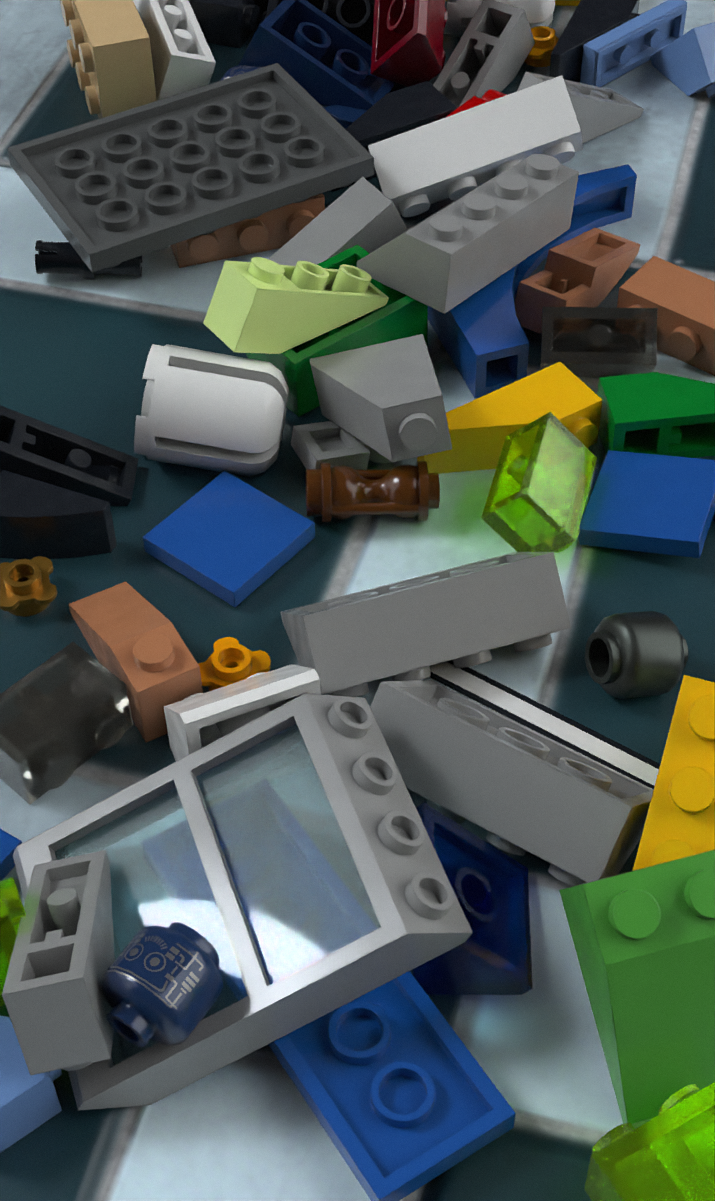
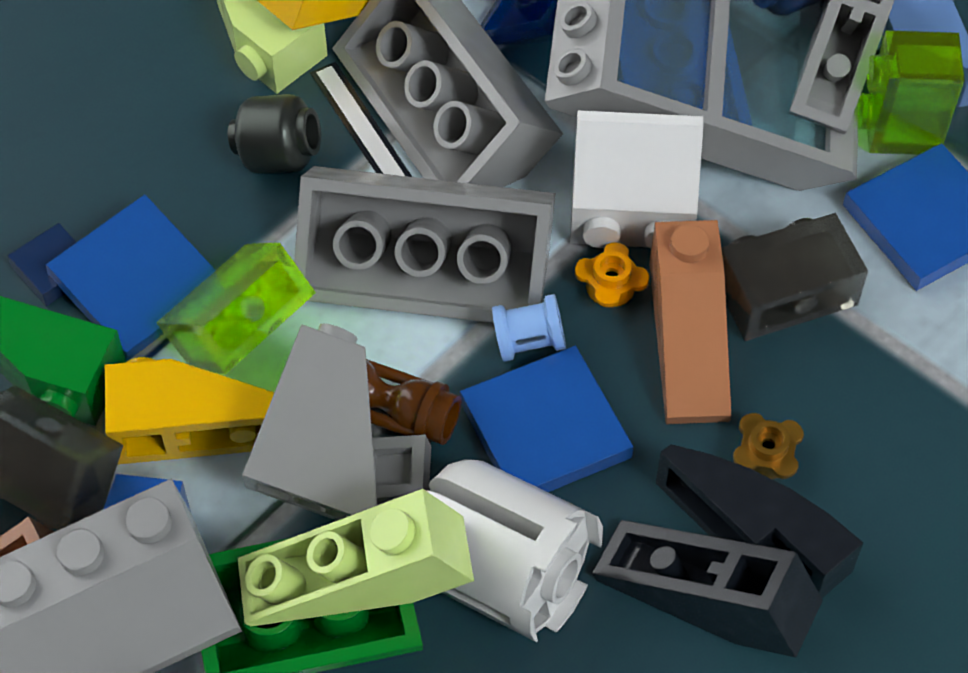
camera: 155 degrees left, 10 degrees up
none -> light blue bush [492,294,566,362]

